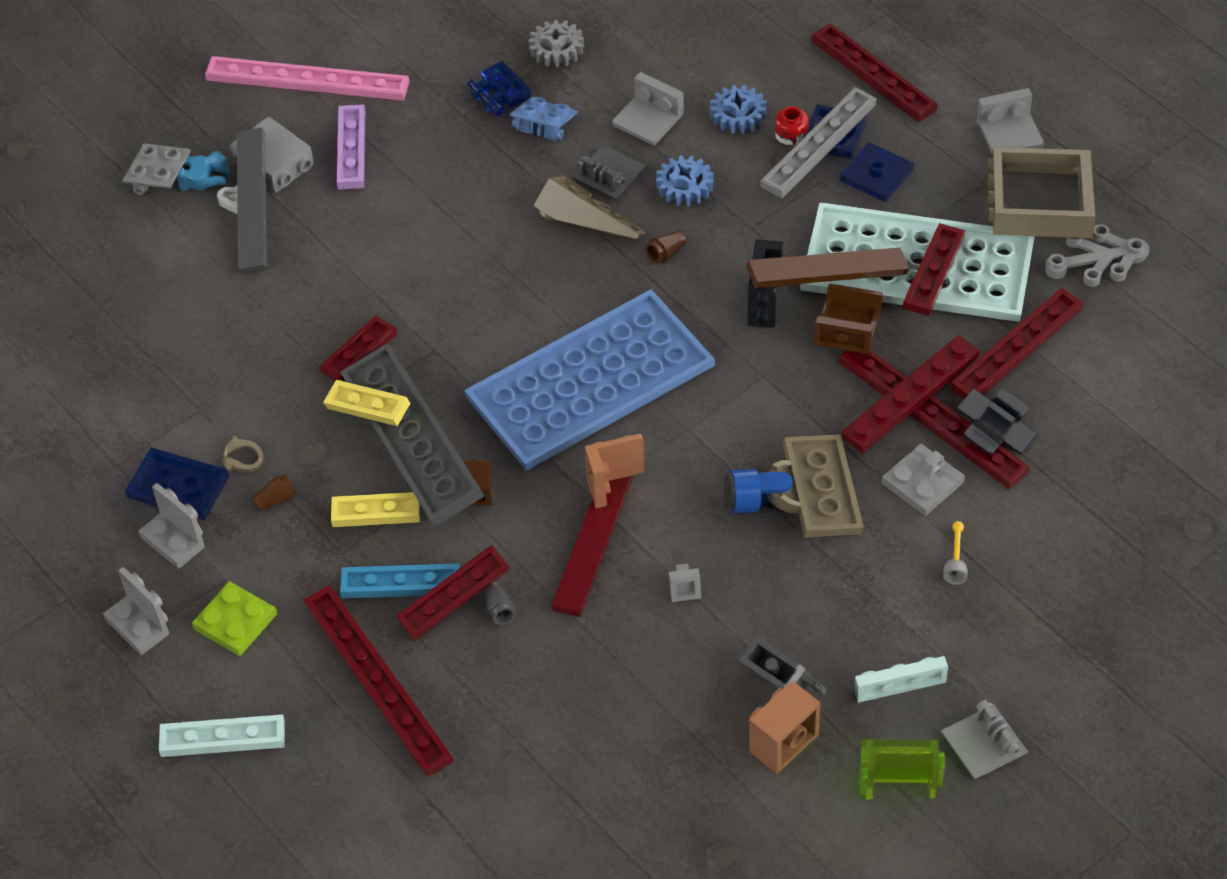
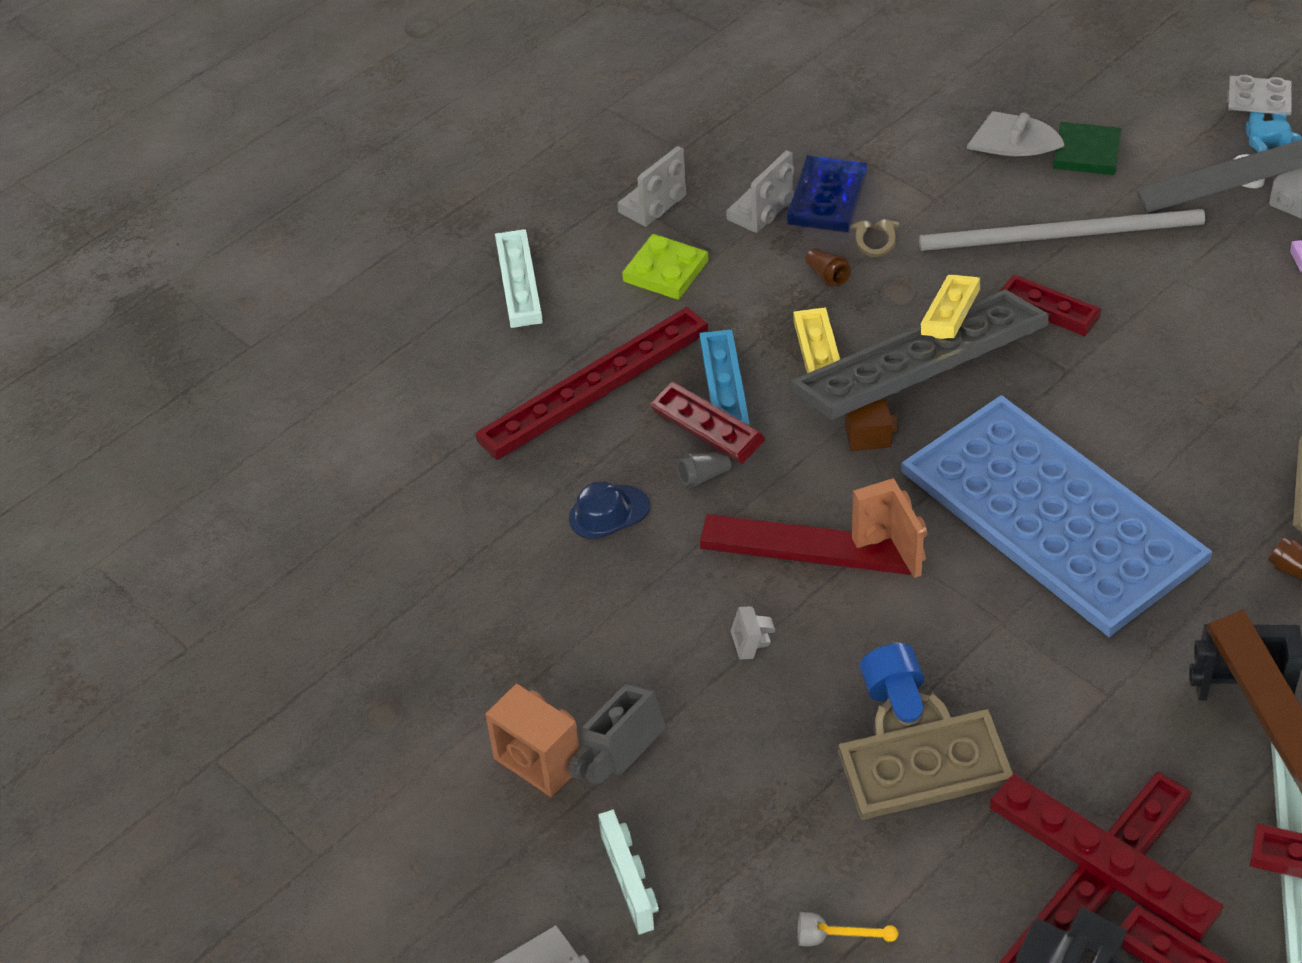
camera: 85 degrees right, 5 degrees down
reddish brown panel [814,283,883,354] -> none
clear neon green panel [859,739,945,799] -> none
light grey hinge [882,444,965,517] -> none
none -> dark blue piece [569,482,650,539]
none -> light grey piece [919,209,1205,251]
none -> light grey shield [967,111,1064,156]
none -> dark green tile [1053,122,1121,175]

